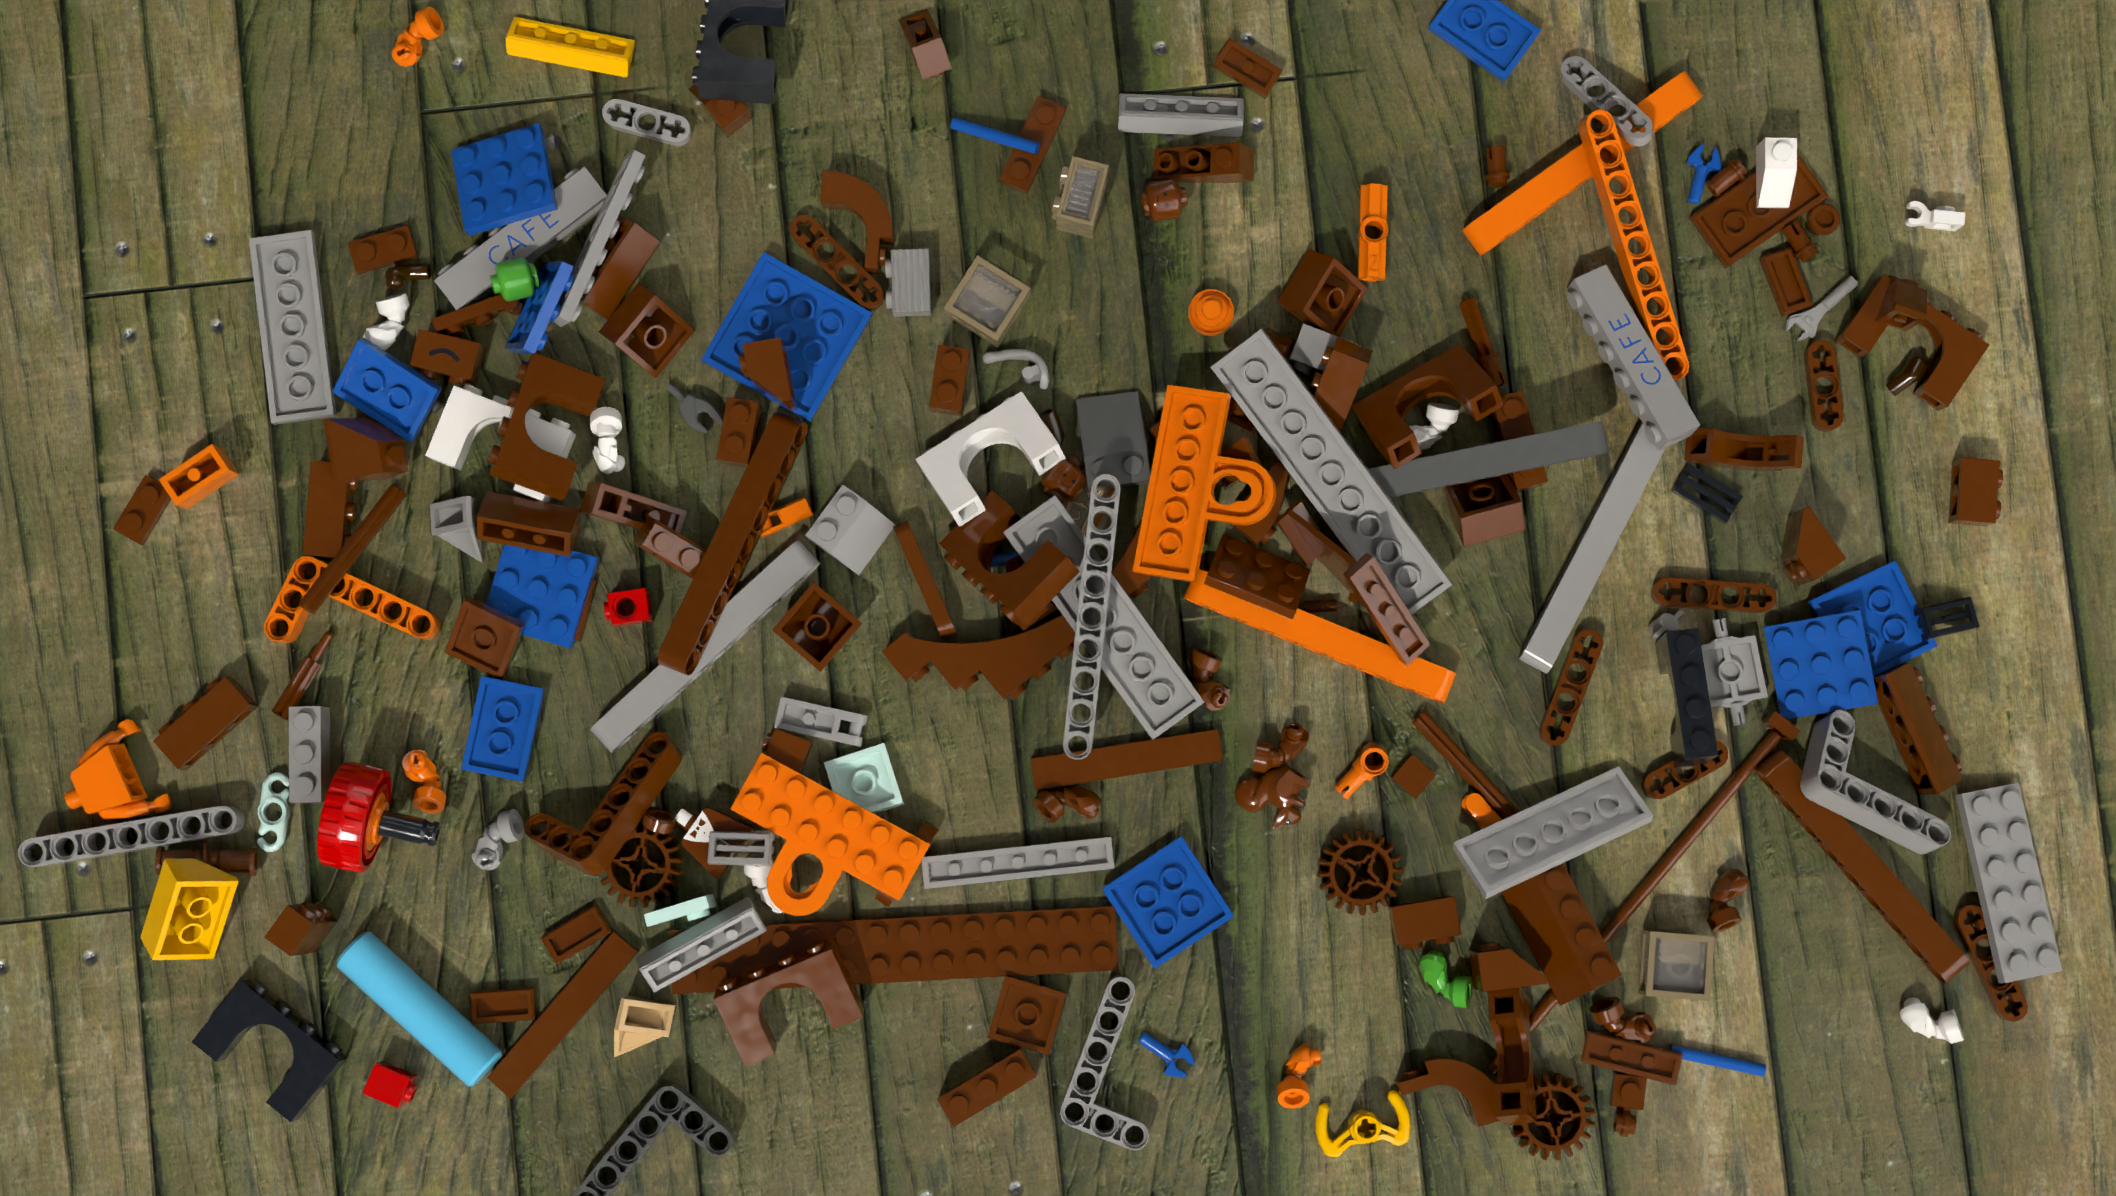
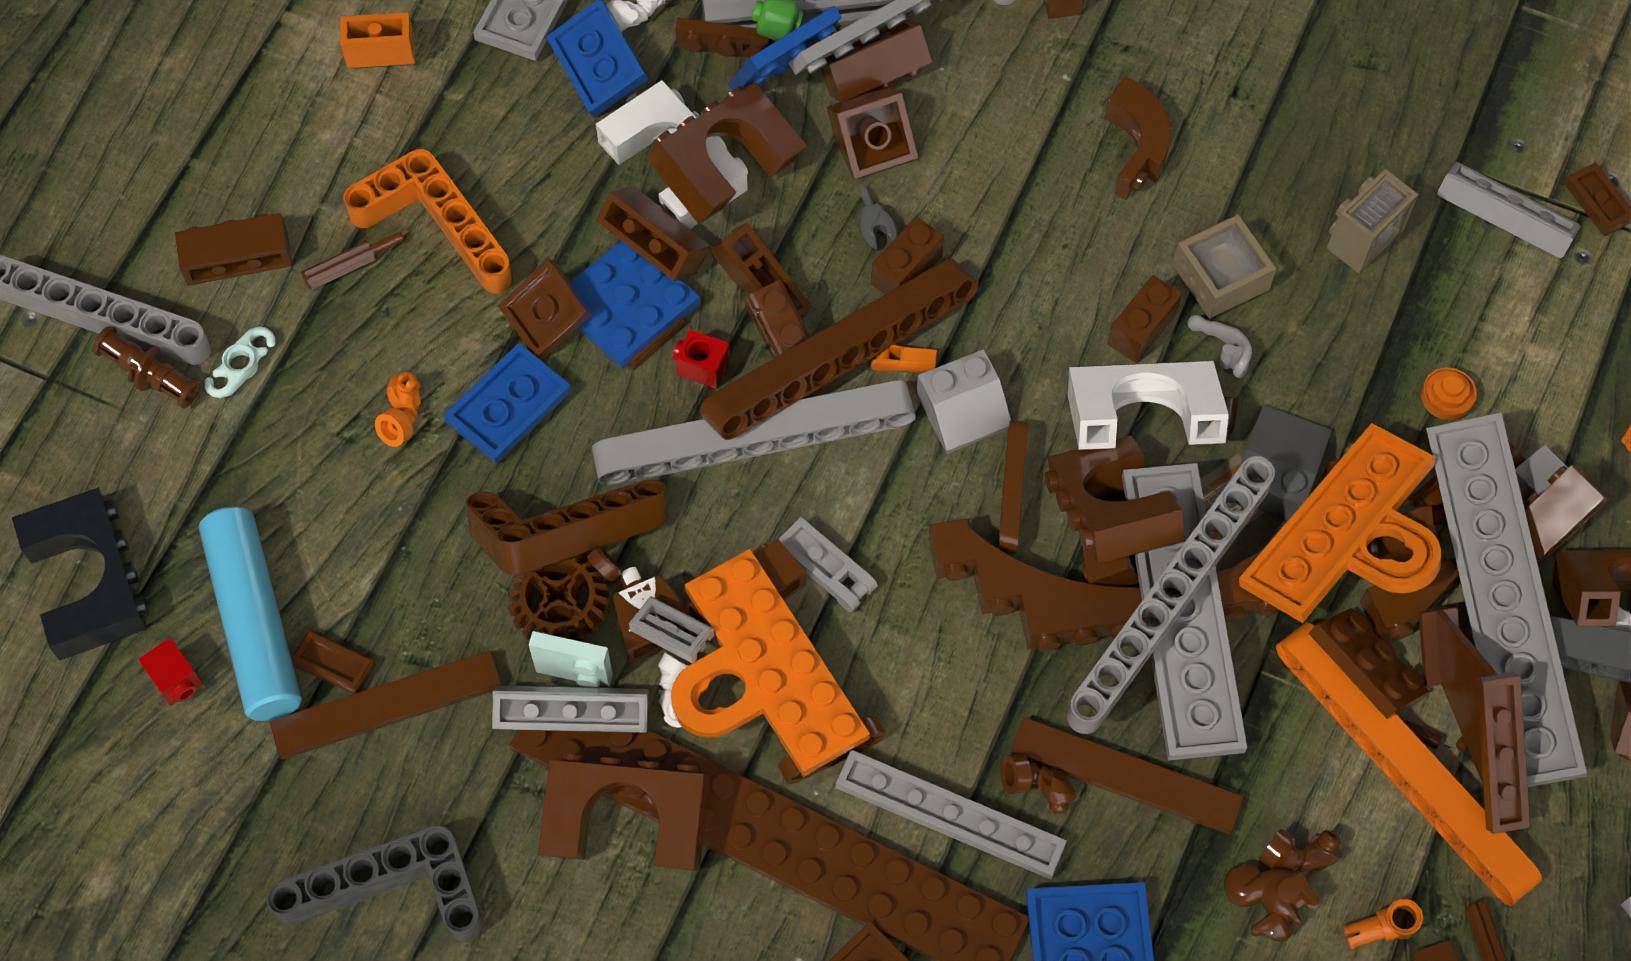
camera: 30 degrees right, 20 degrees down
orange torso [64,719,172,820] -> none
reddish brown plate [113,475,171,546] -> none
yellow slope [141,859,239,960] -> none
reddish brown brick [264,902,338,956] -> none
light grey brick [289,706,331,803] -> none
reddish brown axle [299,485,406,614] -> none
reddish brown brick [303,461,360,559] -> none
red wheel [317,762,441,873] -> none
reddish brown slope [323,418,409,482] -> none
reddish brown brick [410,329,486,387] -> none
light grey slope [430,496,483,563] -> none
light grey arm [472,809,524,870] -> none
reddish brown tile [541,904,613,965] -> none
white arm [590,407,625,474] -> none
tan slope [614,995,675,1058] -> none
blue plate [701,252,873,423] -> none
reddish brown slope [738,337,797,410] -> none
reddish brown brick [772,582,862,672] -> none
reddish brown beam [790,214,884,311] -> none
light aqua plate [824,743,904,814] -> none
light grey brick [885,249,931,317] -> none
reddish brown slope [899,9,952,80] -> none
blue bar [950,117,1040,155] -> none
reddish brown plate [999,96,1066,195] -> none
reddish brown head [1041,456,1087,505] -> none
reddish brown head [1140,178,1188,222] -> none
reddish brown slope [1153,142,1254,184] -> none
reddish brown arm [1189,647,1231,711] -> none
reddish brown slope [1277,249,1368,337] -> none

